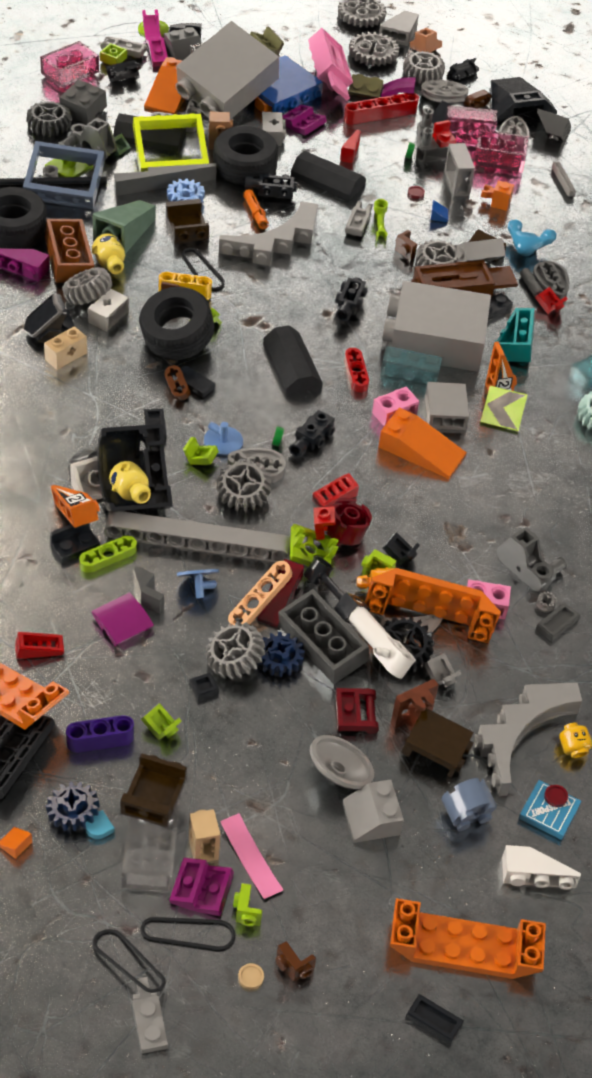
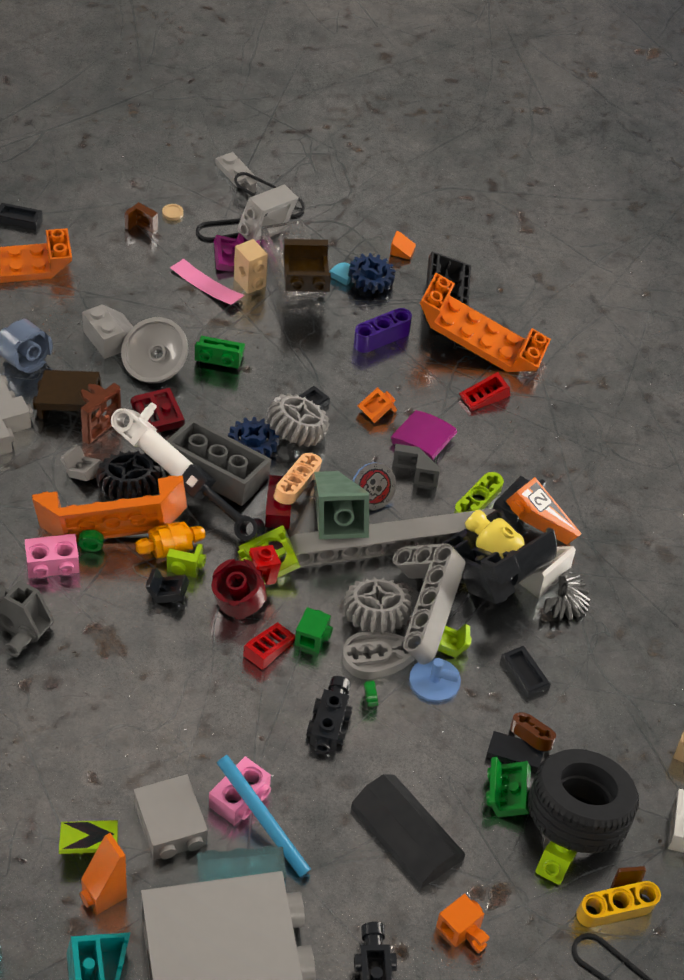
camera: 160 degrees right, 0 degrees up
lime bracket [141,703,182,740] -> none
lime bracket [233,883,262,926] -> none
red beam [344,348,369,393] -> none
orange slope [378,407,467,479] -> none
none -> green bracket [195,336,245,369]
none -> dark azure piece [217,755,311,877]
none -> light grey window [237,184,298,241]
none -> green brick [294,607,333,654]
none -> sand green slope [314,471,369,539]
none -> orange bracket [357,387,397,423]
none -> light grey beam [393,543,465,664]
none -> orange brick [436,893,490,954]
none -> green bracket [486,757,531,818]

